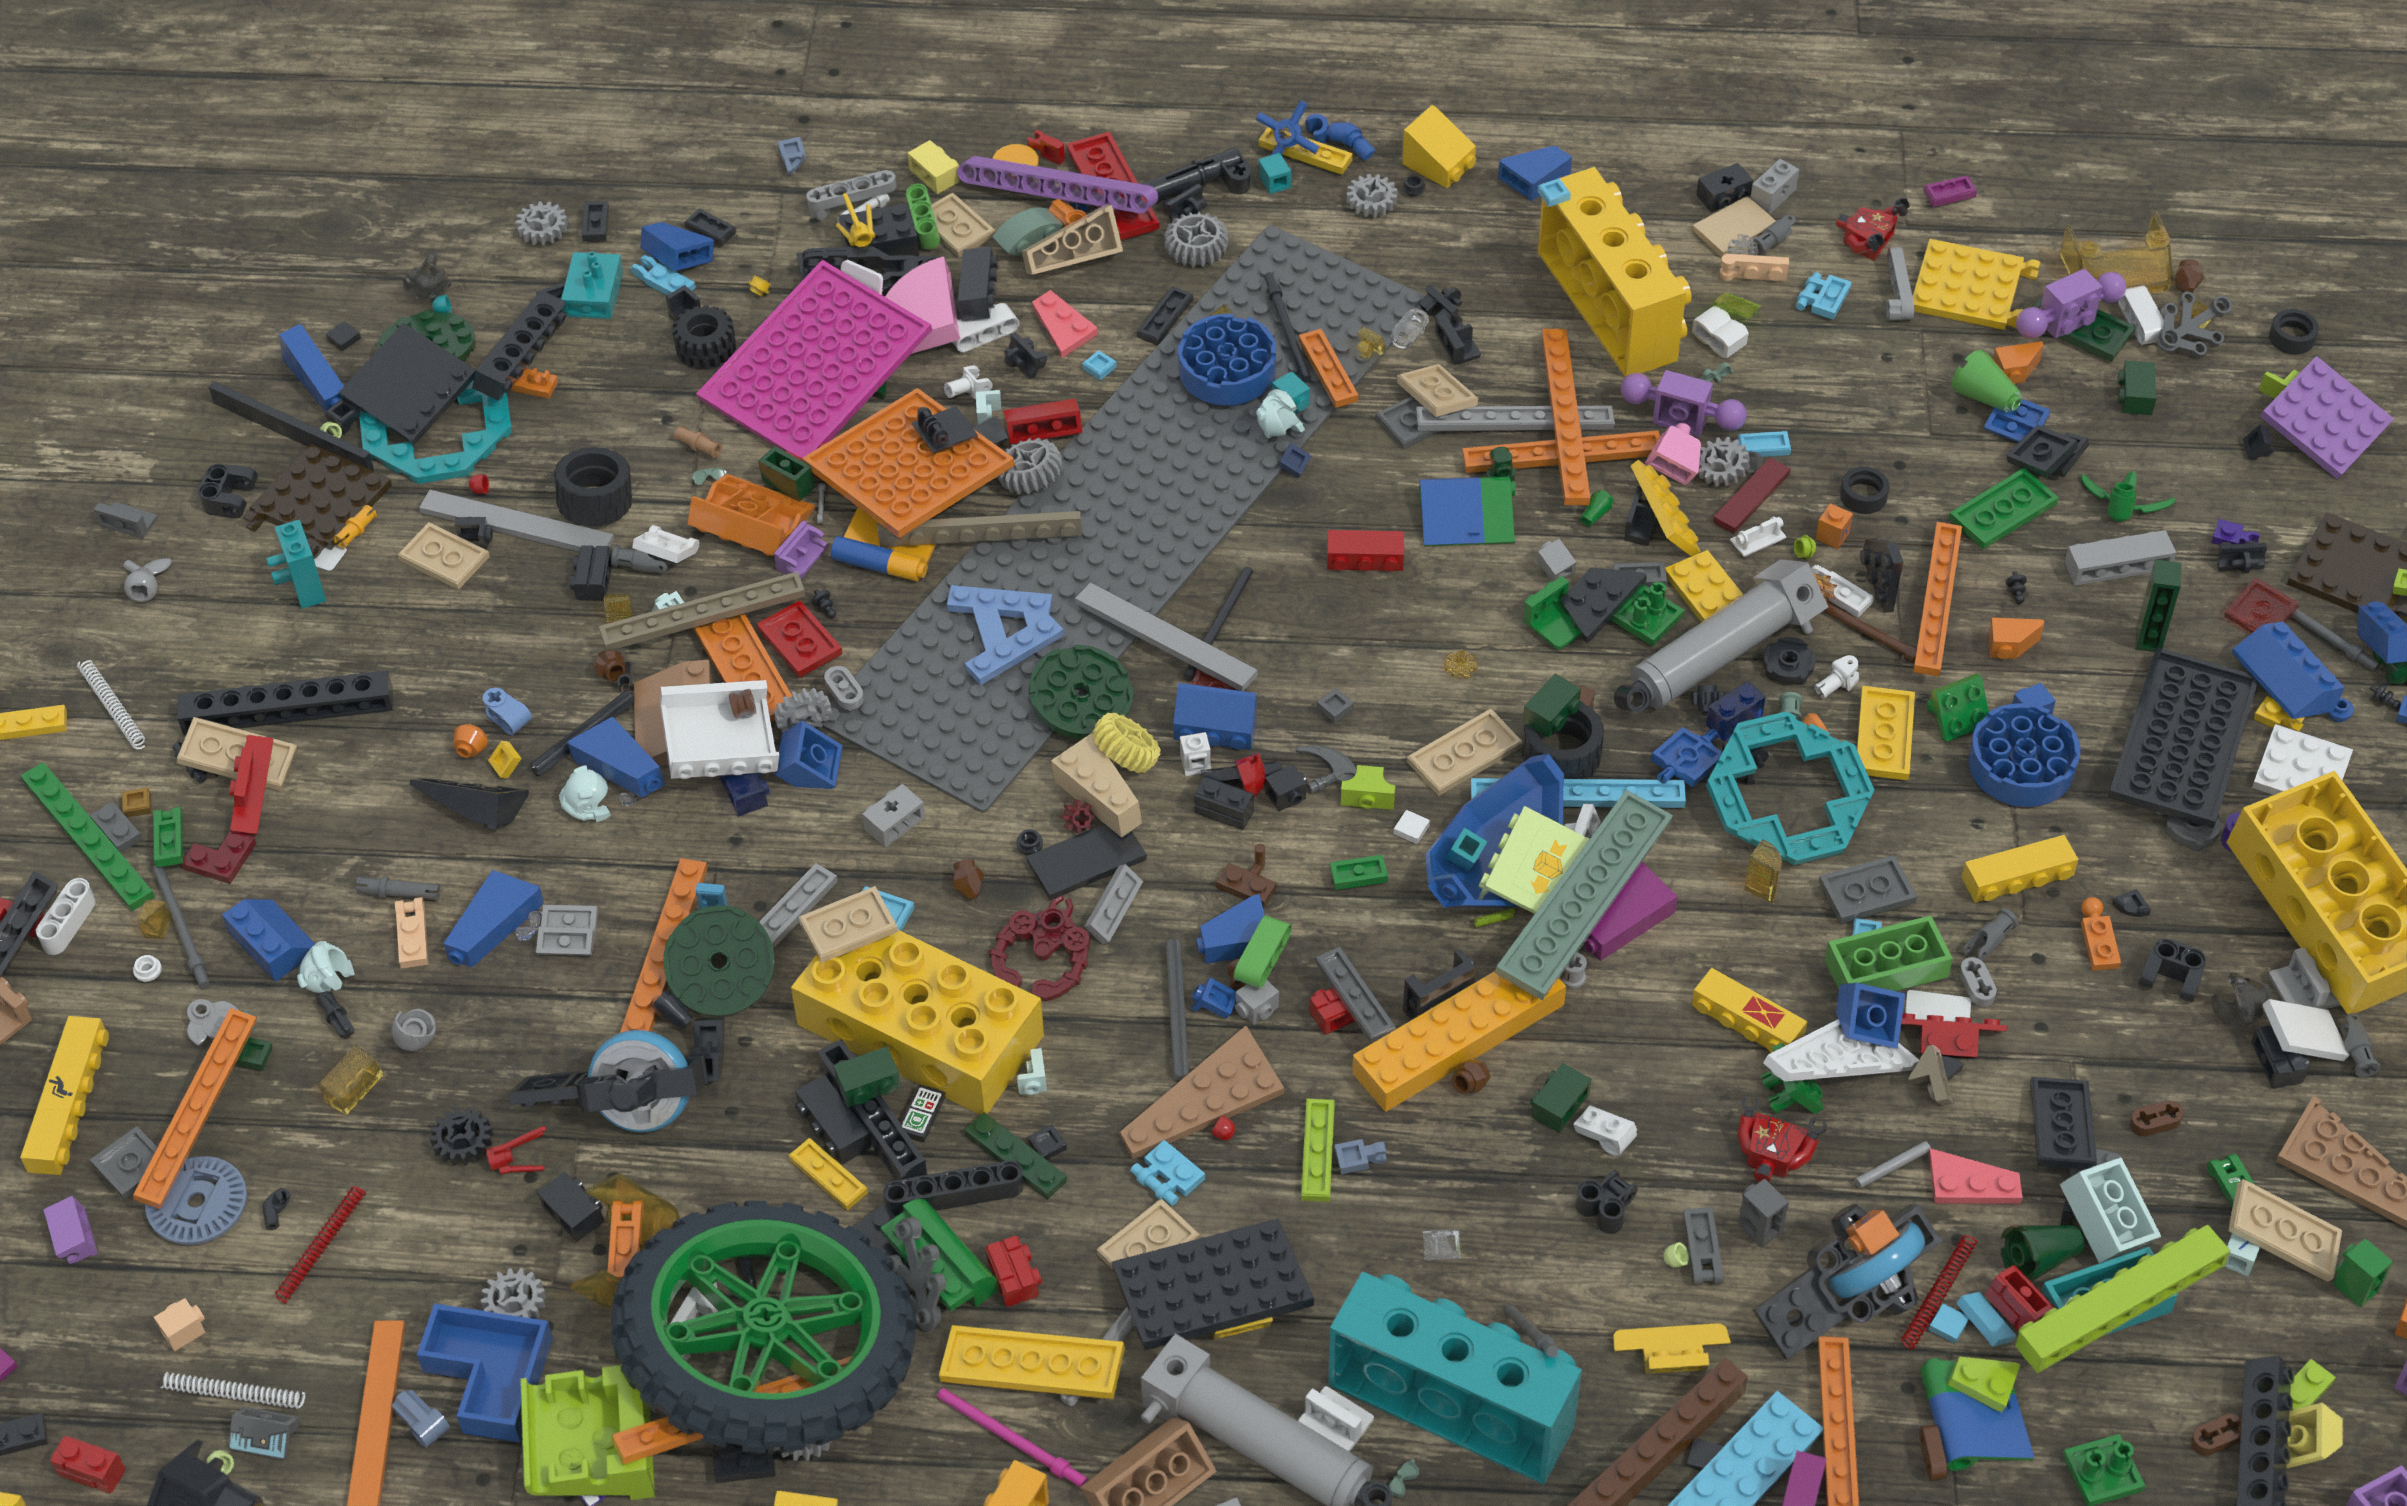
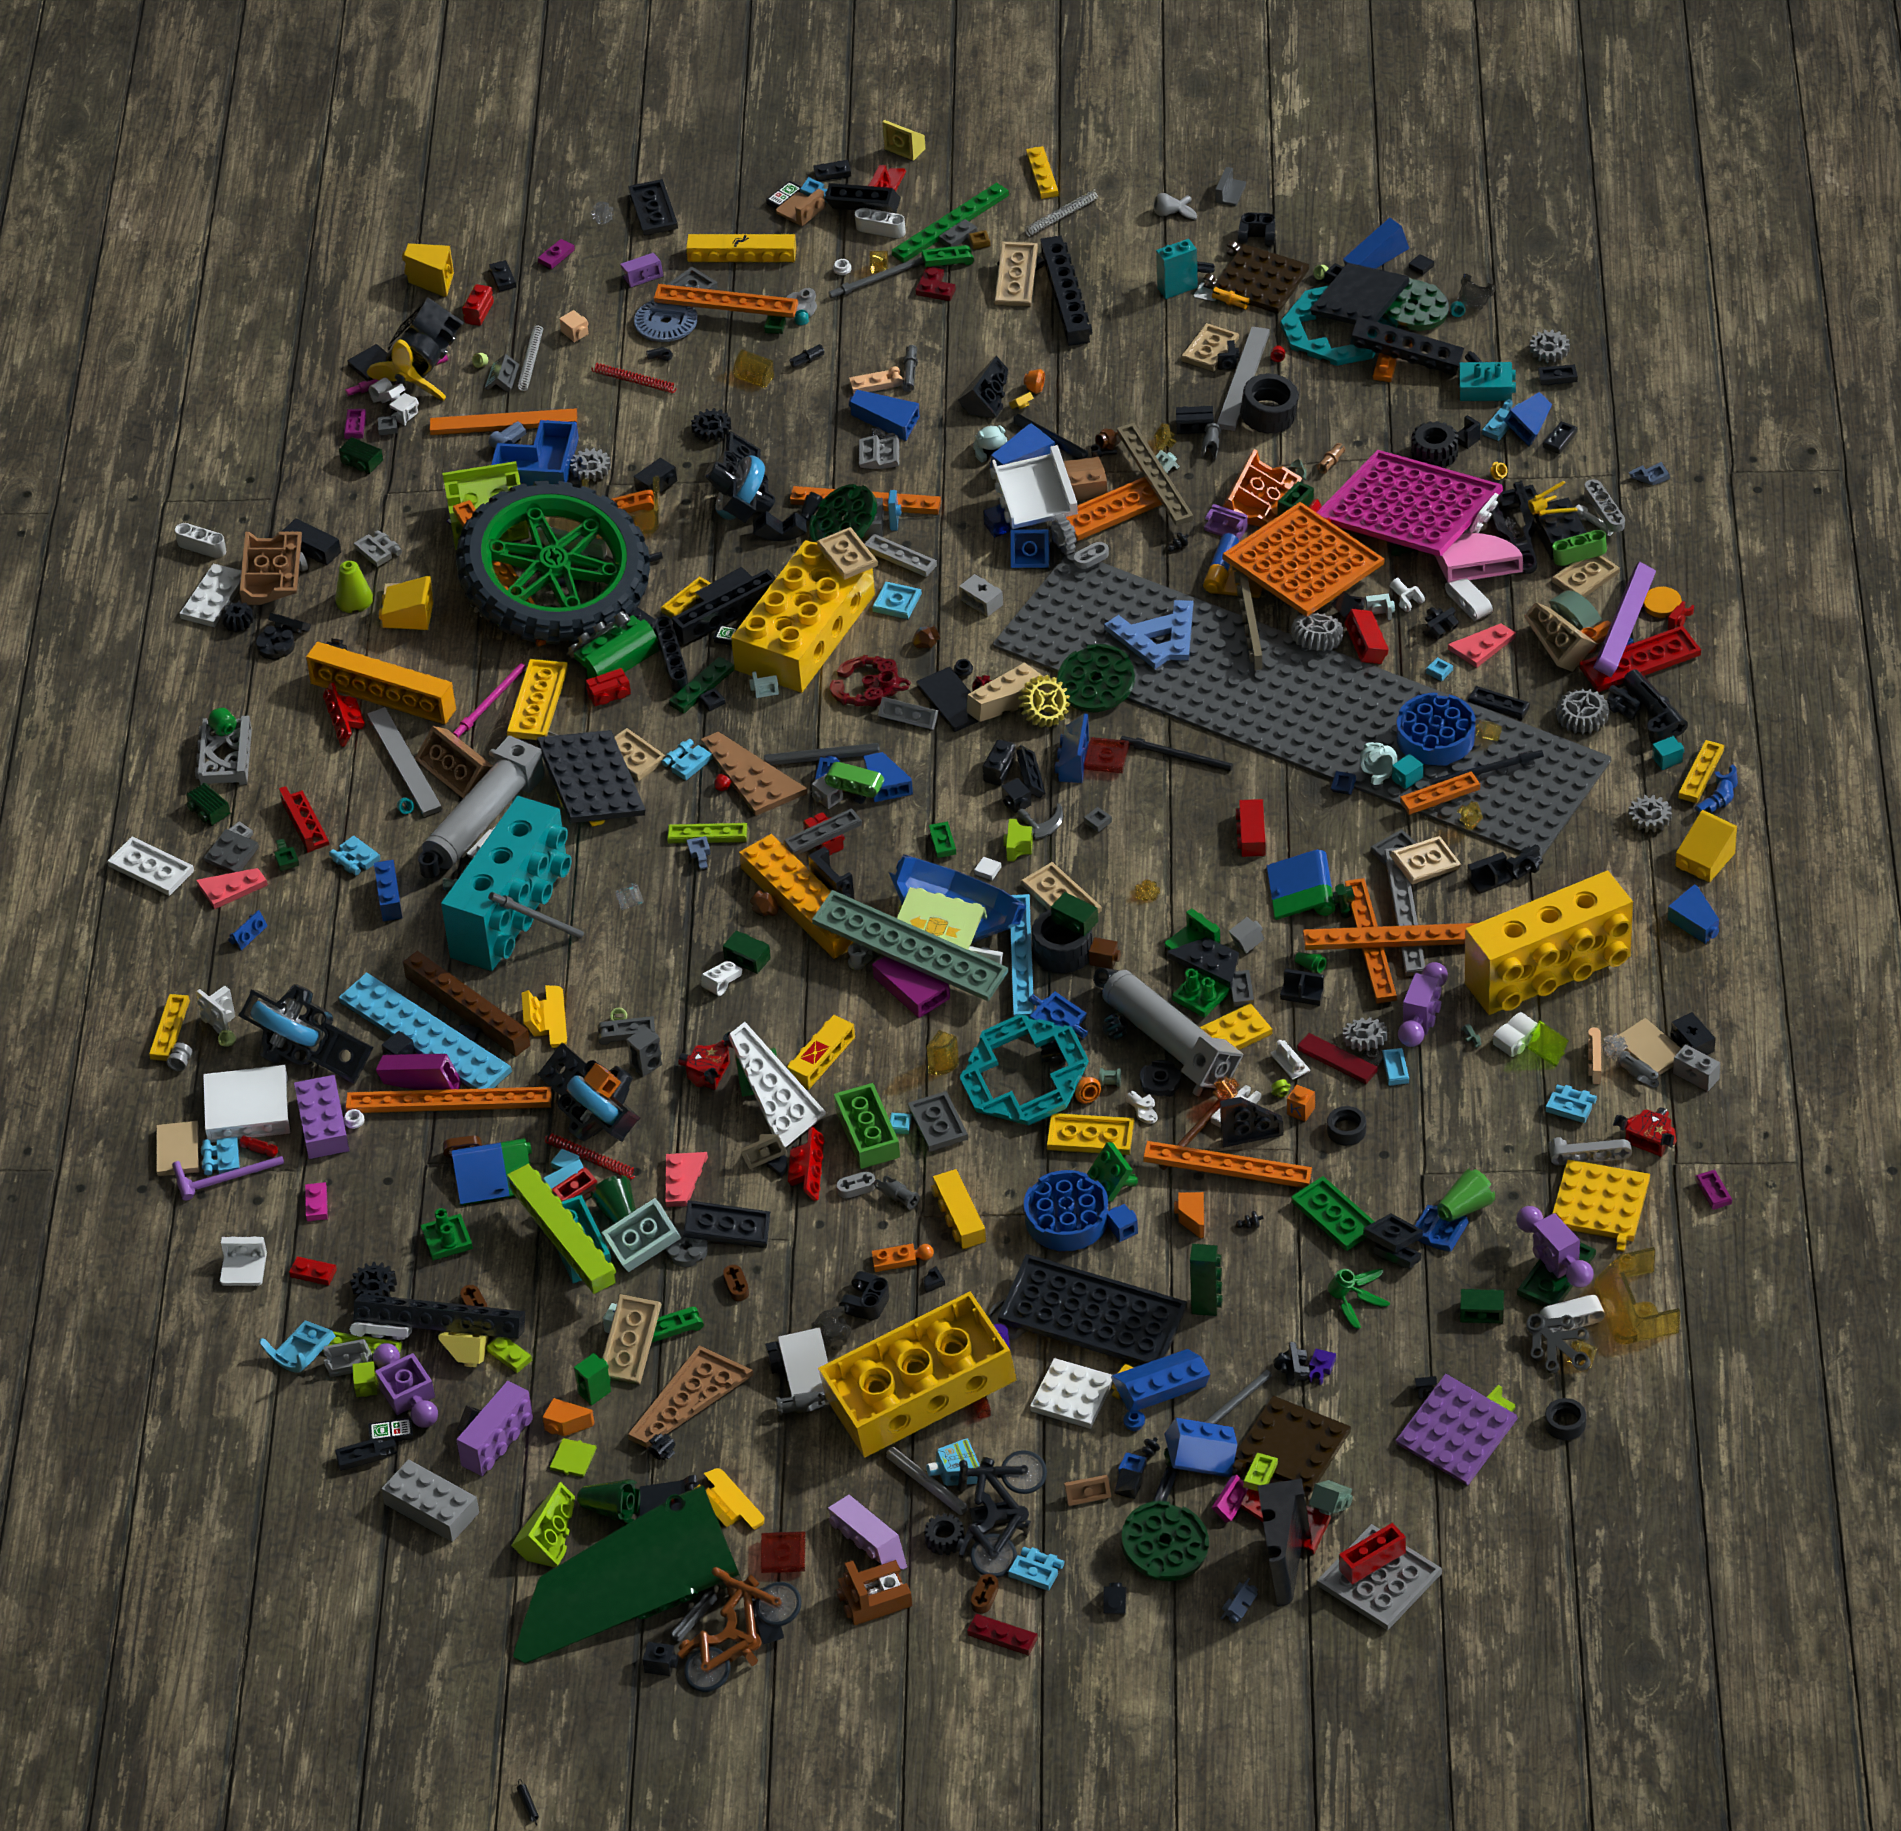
camera: 90 degrees right, 5 degrees down
black tile [208,381,374,471] -> none
blue slope [222,899,315,982] -> none
red bracket [229,735,274,835] -> none
light aqua helmet [297,941,355,994] -> none
light grey hair [391,1008,436,1051] -> none
medium blue piece [483,688,532,736] -> none
red plant [486,1126,547,1175] -> none
white plate [632,525,699,563] -> none
reddish brown wheel [729,688,757,719] -> none
red plate [757,600,843,678] -> none
dark green brick [833,1046,901,1107] -> none
light yellow brick [908,140,960,194] -> none
black hinge [911,406,978,453] -> none
black brick [958,246,999,321] -> none
light grey tile [1075,582,1258,691] -> none
white window [1180,732,1211,776] -> none
reddish brown plate [1216,844,1277,908] -> none
red brick [1235,752,1266,798] -> none
blue bar [1256,100,1320,155] -> none
clear plate [1390,309,1429,348] -> none
black plate [1402,174,1426,196] -> none
teal brick [1446,828,1488,872] -> none
medium azure tile [1537,178,1571,207] -> none
black piece [1575,1170,1638,1234] -> none
yellow plate [1631,460,1701,556] -> none
bright pink torso [1645,423,1701,486] -> none
clear blue brick [1706,681,1766,741] -> none
blue slope [1836,983,1905,1049] -> none
light grey bar [1854,1141,1930,1189] -> none
white sticker [1906,990,1971,1022] -> none
lime wing [1947,1357,2020,1413] -> none
orange slope [1993,341,2044,384] -> none
light grey brick [2064,530,2176,585] -> none
reddish brown rock [2175,259,2205,293] -> none
clear red plate [2224,577,2299,633] -> none

